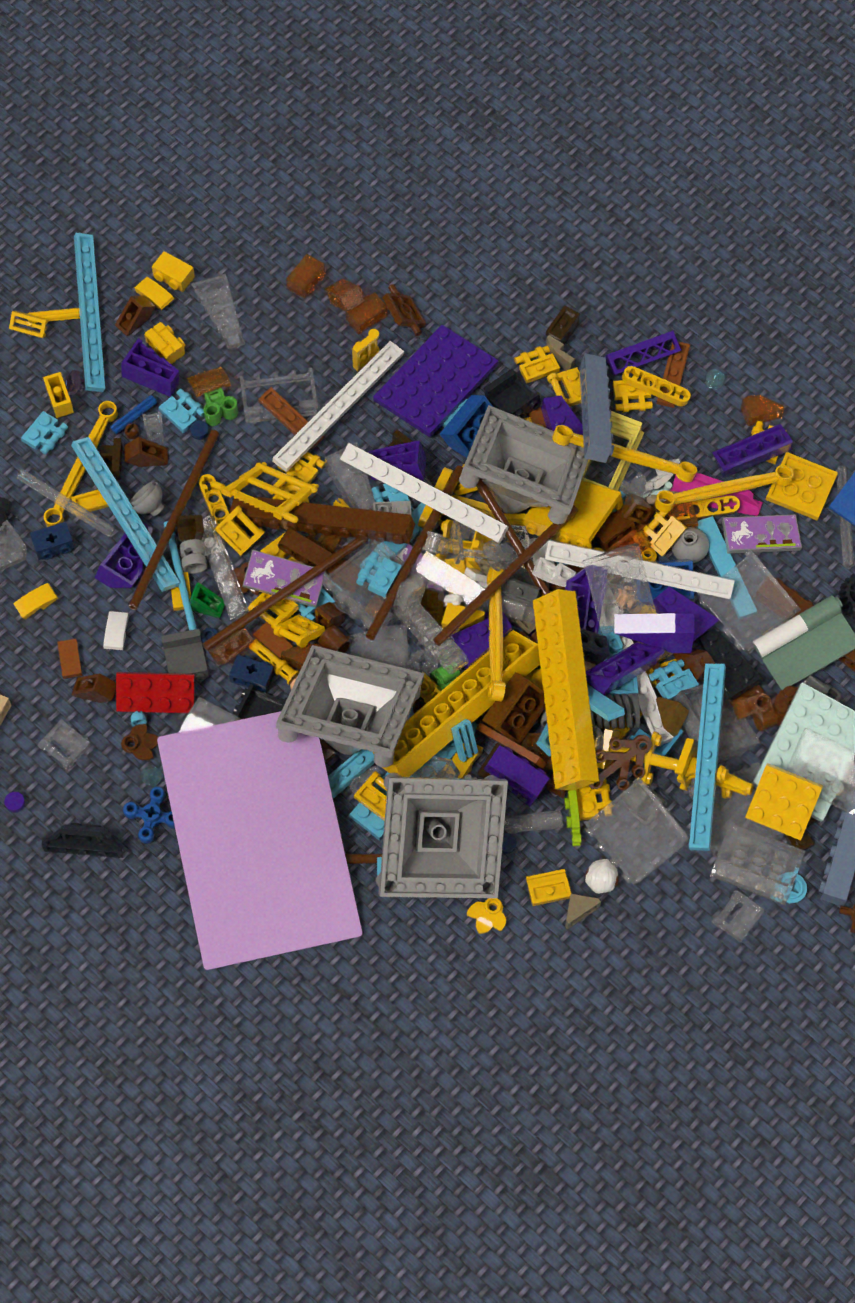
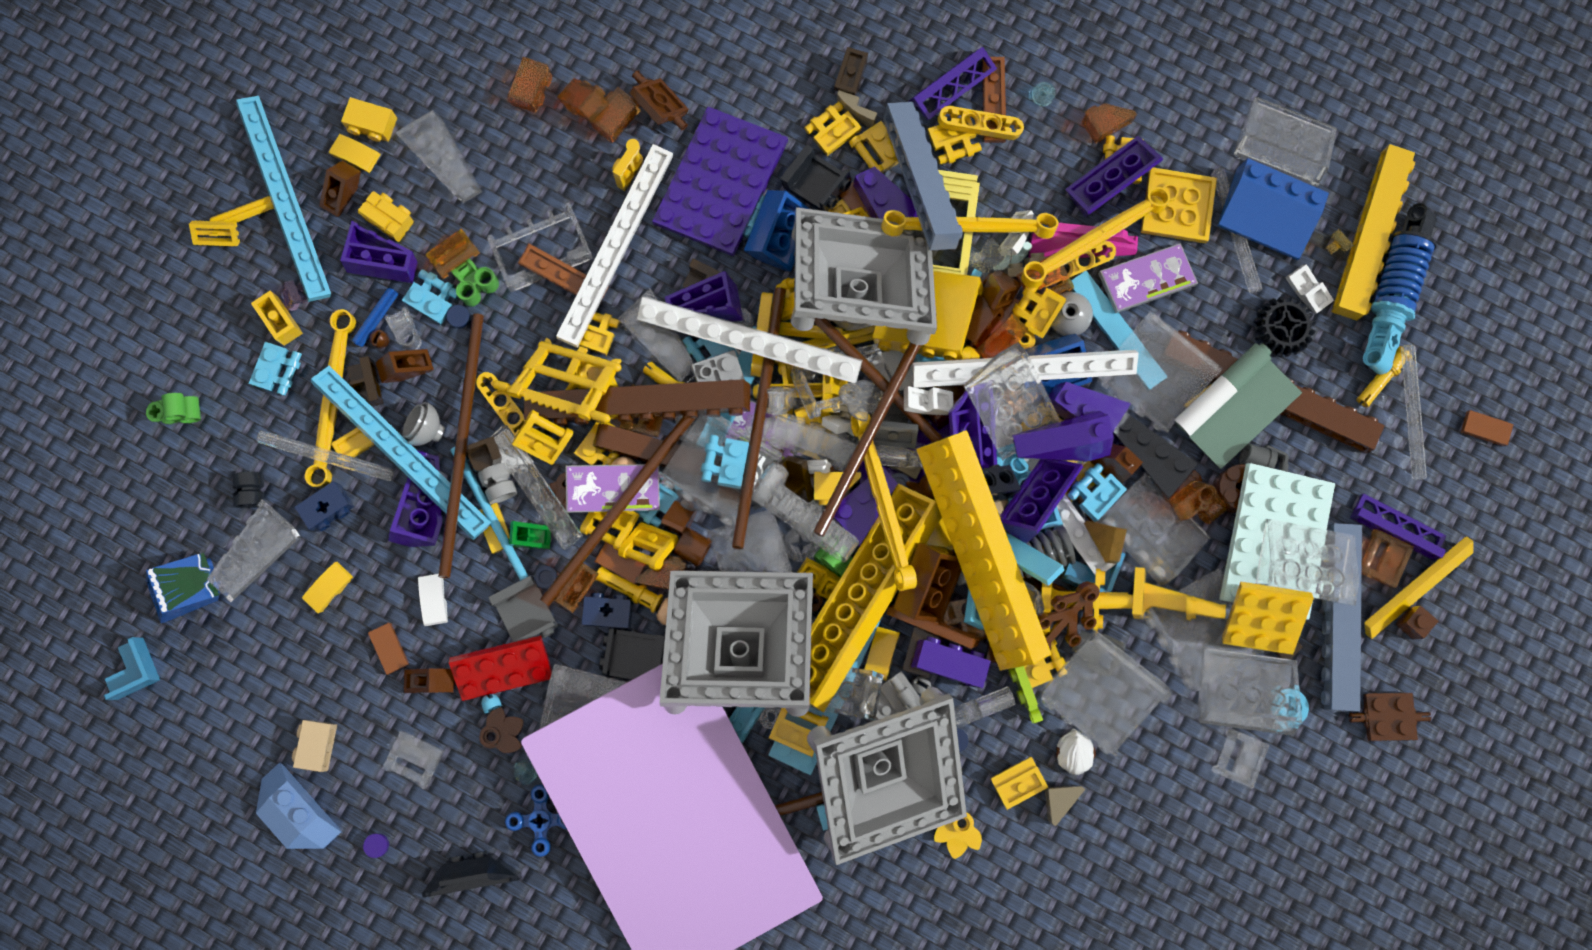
camera: 15 degrees left, 15 degrees up
medium azure tile [451,719,478,762] -> none
medium azure plate [689,664,726,851] -> none

